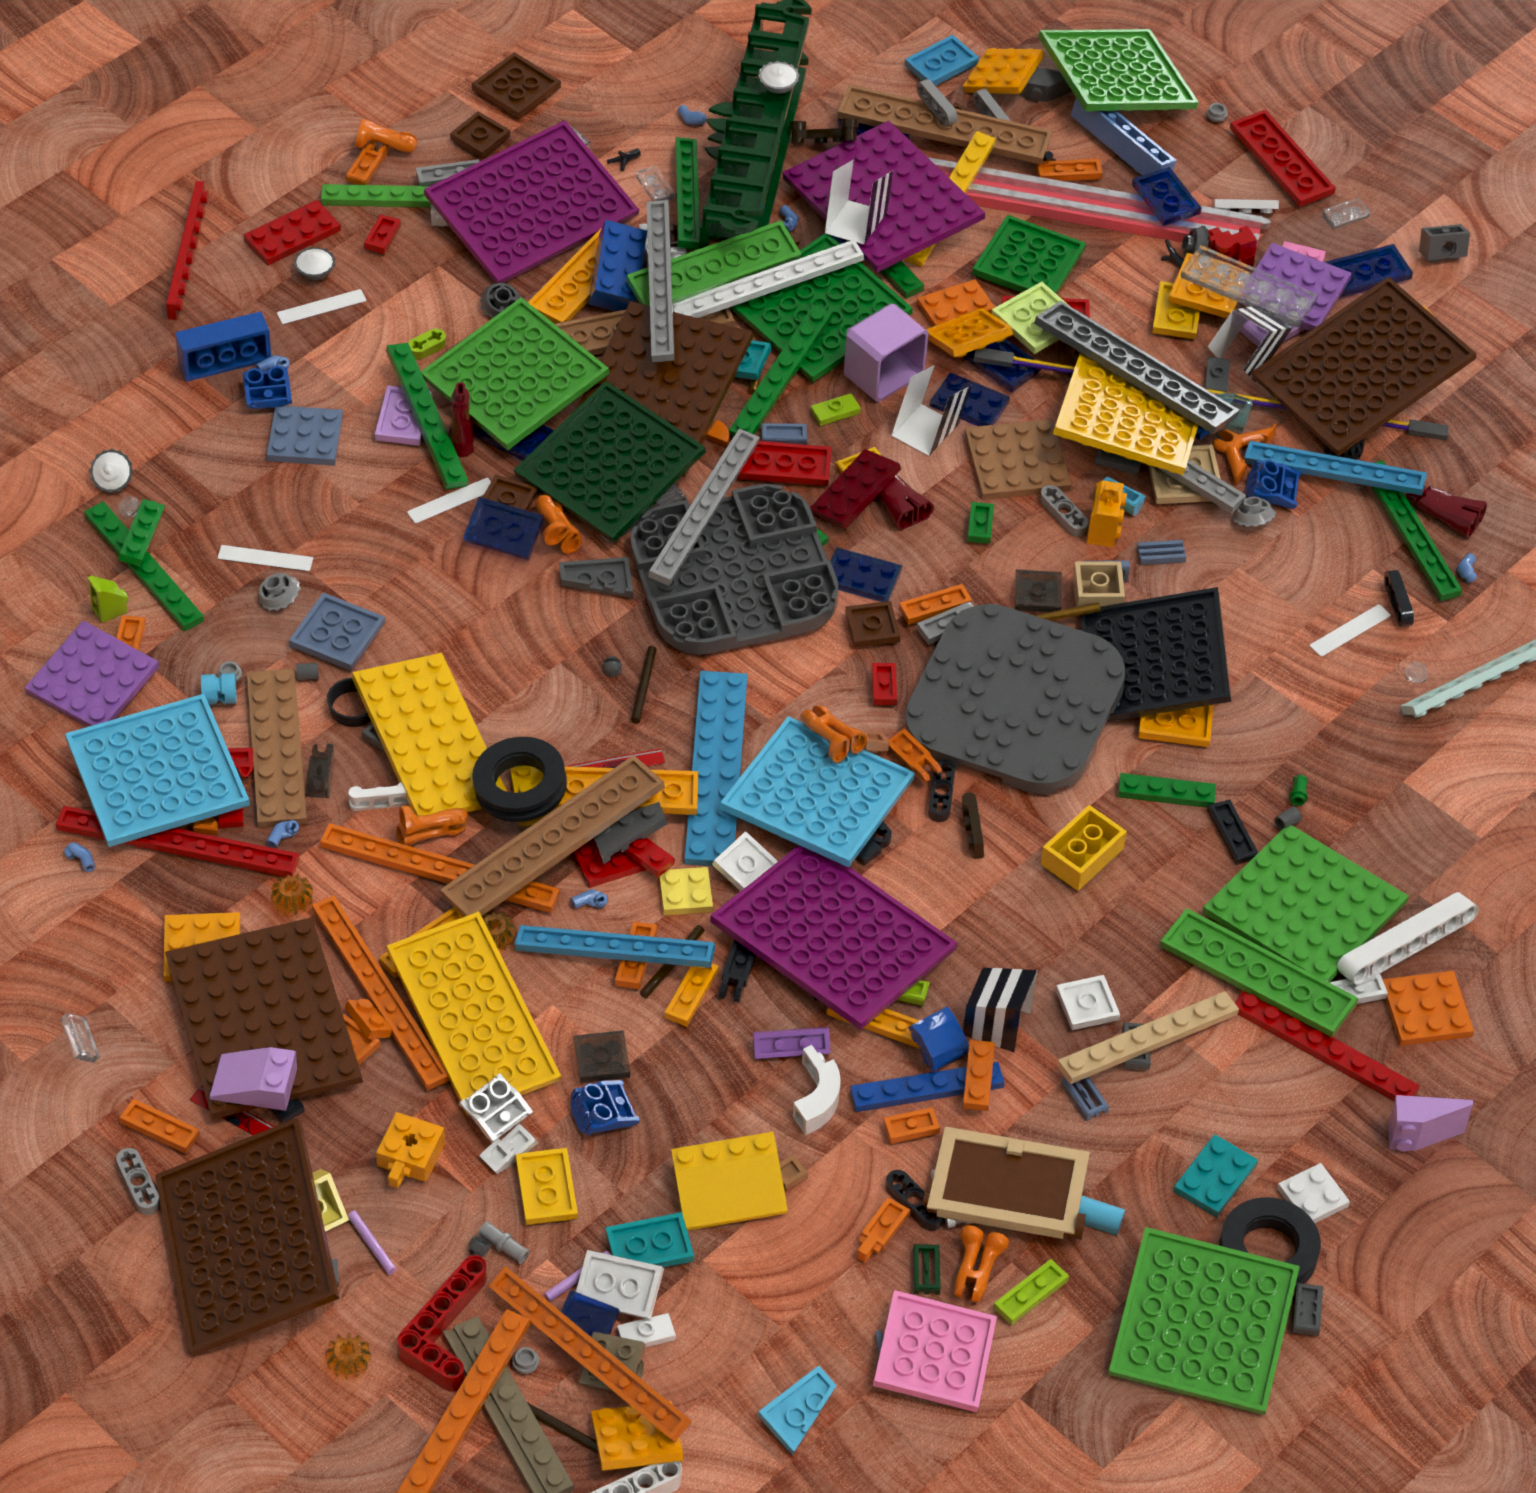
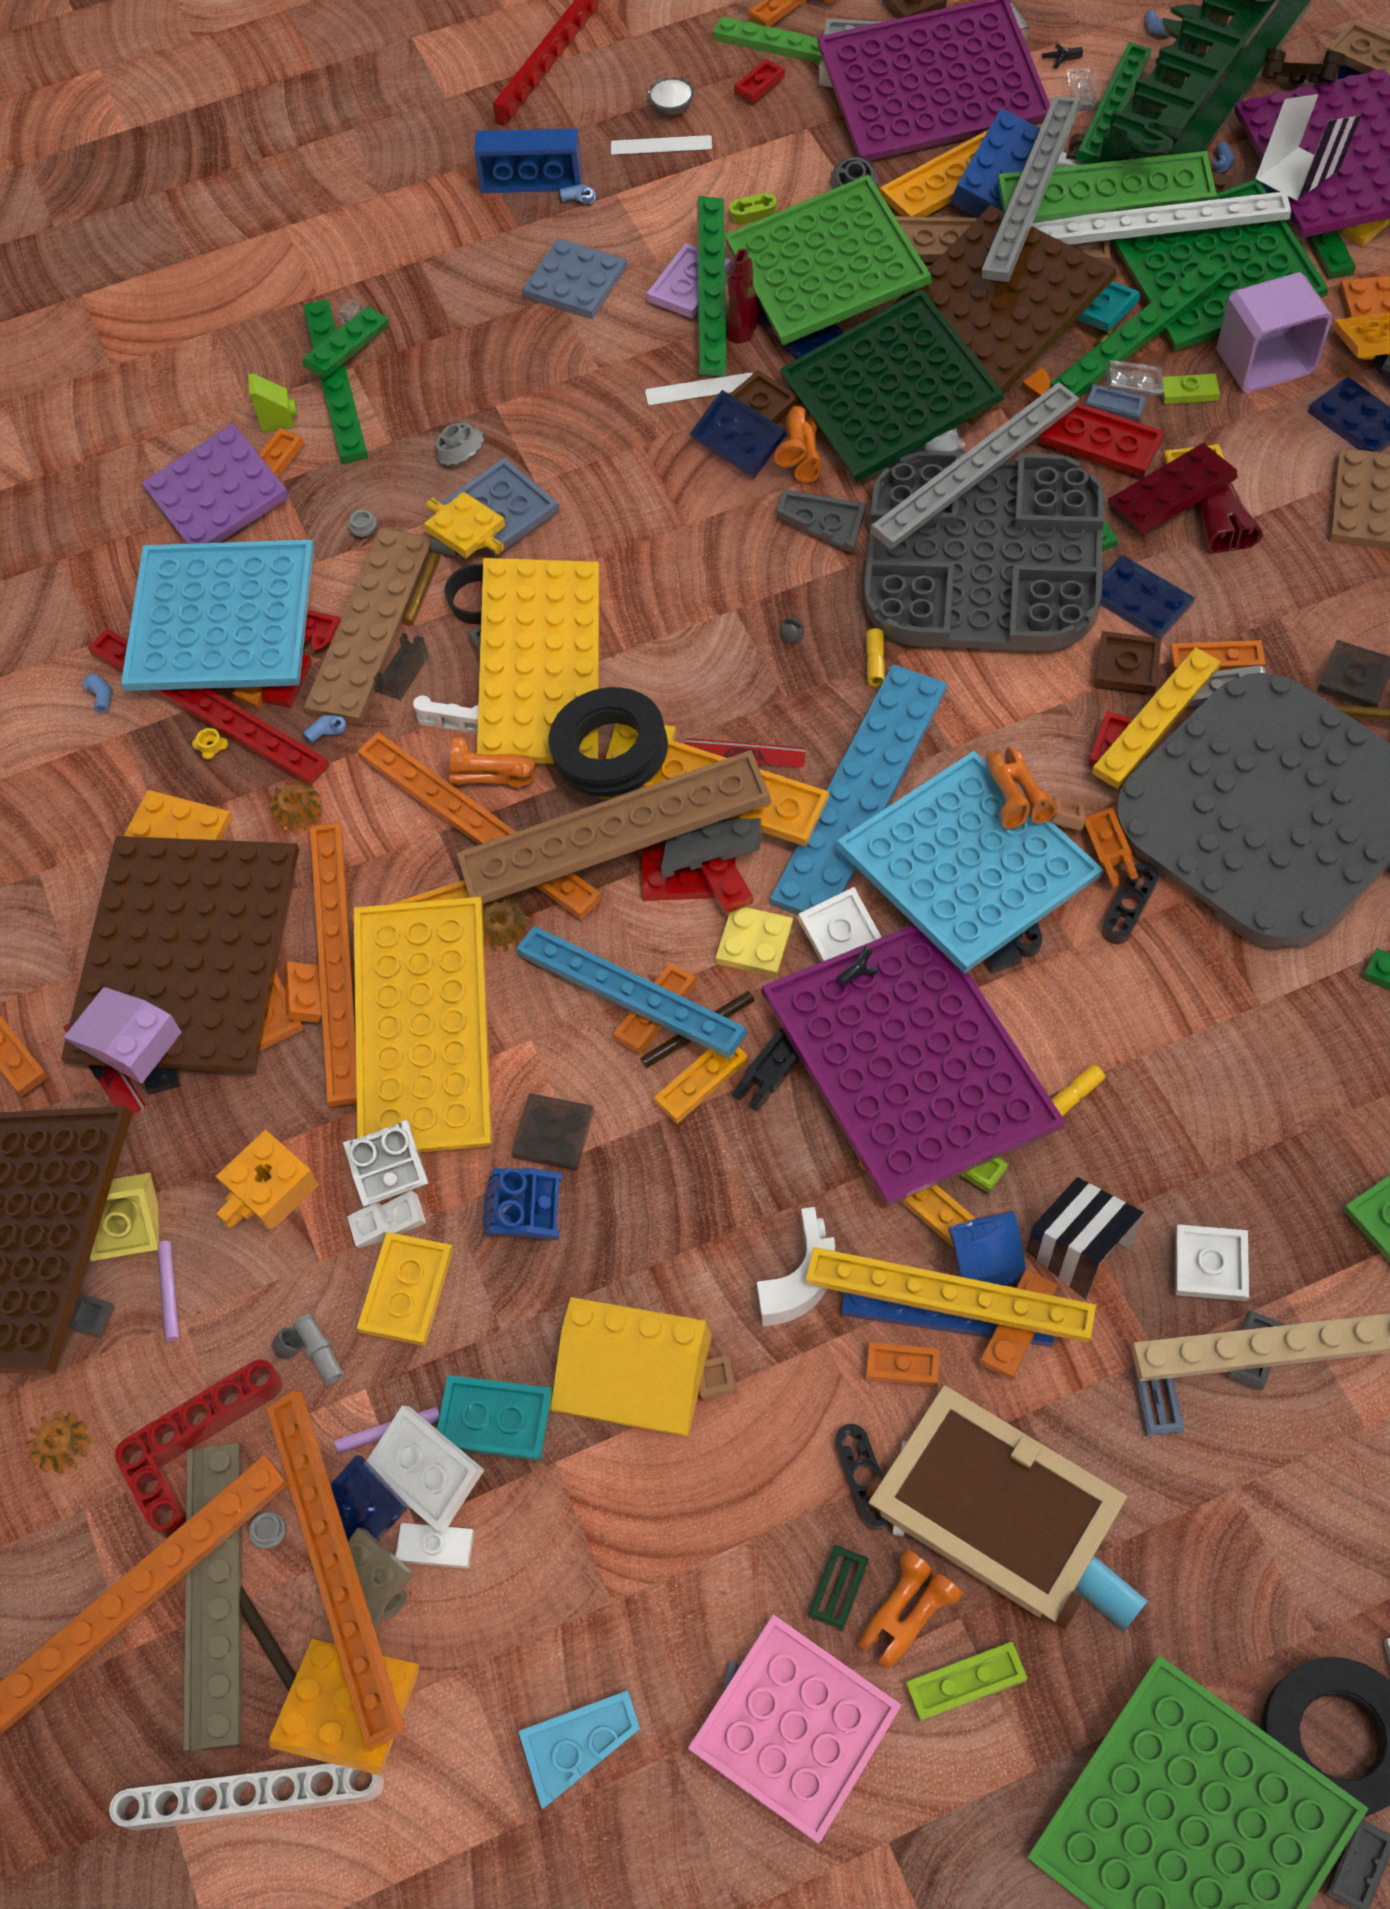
camera: 30 degrees right, 10 degrees up
white piece [89,449,134,493] -> none
medium azure wheel [201,673,237,705] -> none
white sticker [218,545,313,571] -> none
blue slope [242,366,292,409] -> none
red plate [244,200,341,266] -> none
medium blue arm [570,889,608,909] -> none
dark brown bar [631,646,657,724] -> none
medium lavender plate [753,1027,830,1059] -> none
orange hinge [856,1197,910,1263] -> none
white sticker [891,365,972,456] -> none
dark brown hinge [962,792,984,859] -> none
green plate [967,502,994,544] -> none
yellow brick [1040,805,1127,891] -> none
teal plate [1173,1134,1258,1218] -> none
none -> yellow plate [192,728,228,760]
none -> pearl gold bar [403,552,440,626]
none -> yellow plate [424,492,505,558]
none -> yellow plate [806,1247,1096,1343]
none -> black bar [836,946,878,987]
none -> yellow piece [866,628,885,687]
none -> yellow piece [1051,1064,1106,1117]
none -> yellow plate [1092,647,1221,789]
none -> clear plate [1106,360,1164,396]

